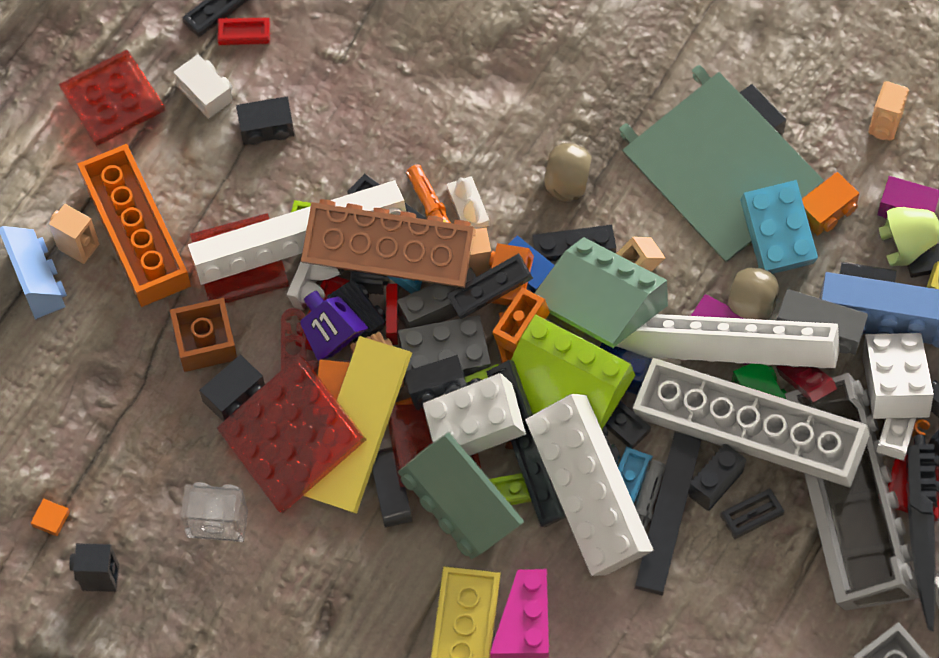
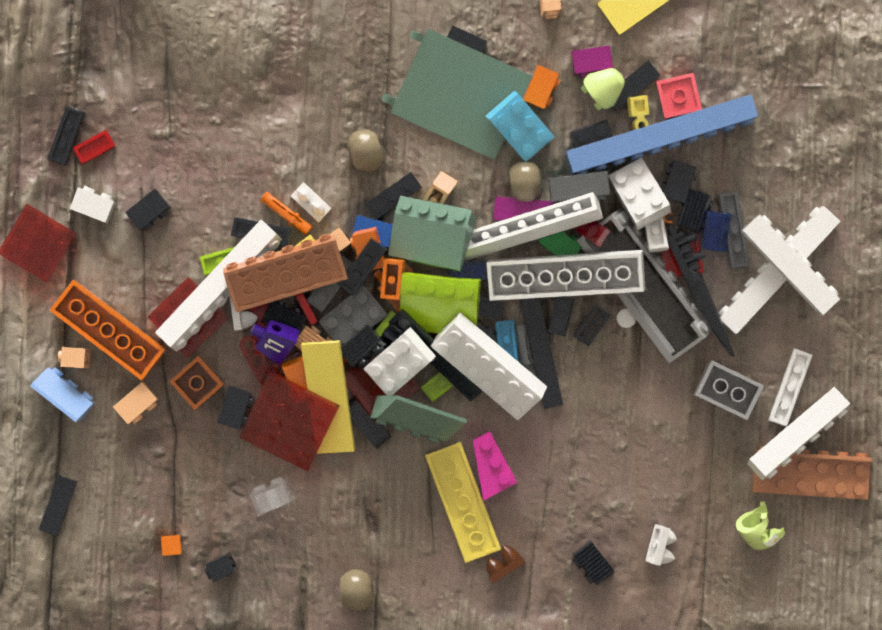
camera: 30 degrees left, 25 degrees up
none -> light nougat brick [113,382,159,425]
none -> white tile [616,309,636,328]

